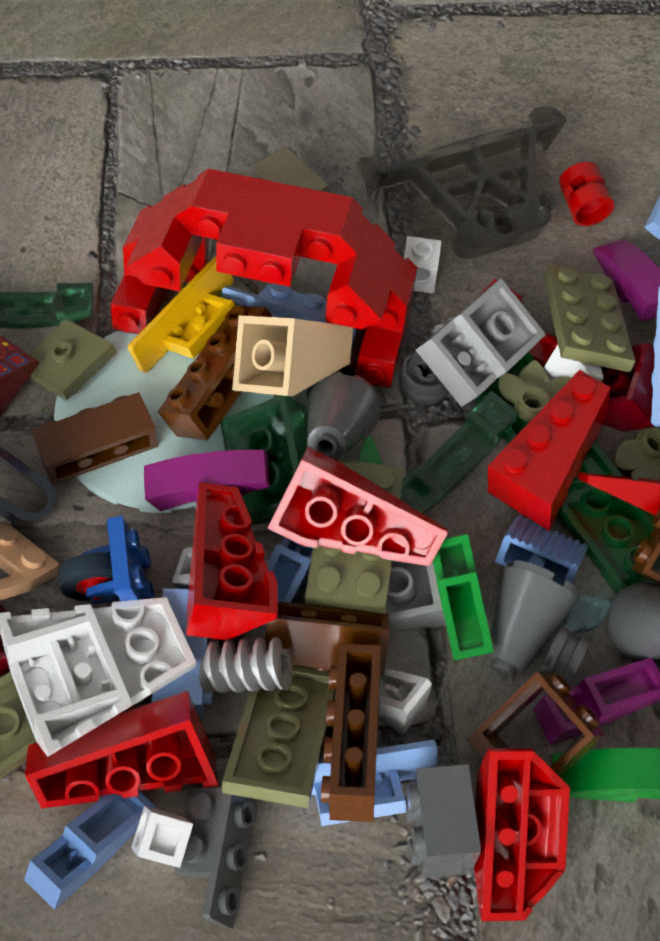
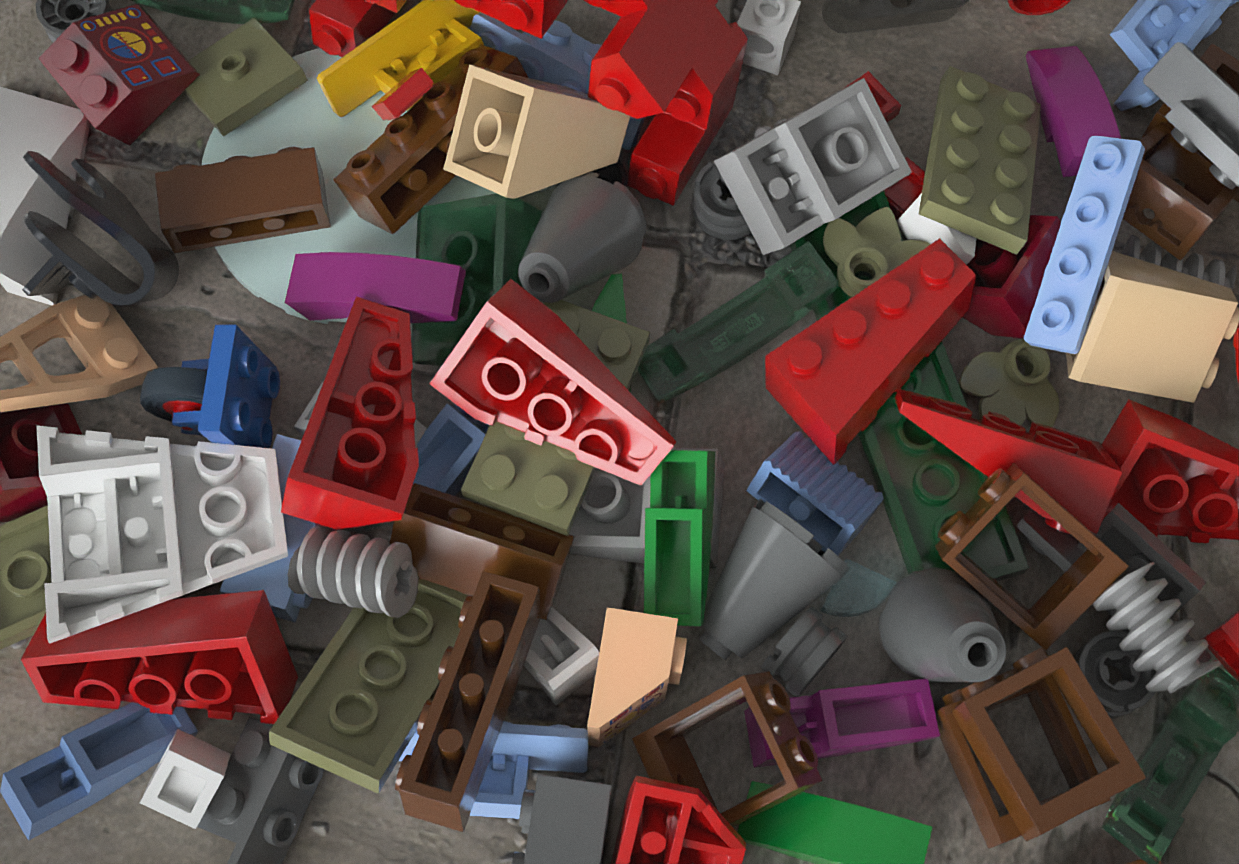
camera: 15 degrees right, 10 degrees up
none -> red tile [371,68,434,121]
none -> light nougat slope [587,607,687,747]

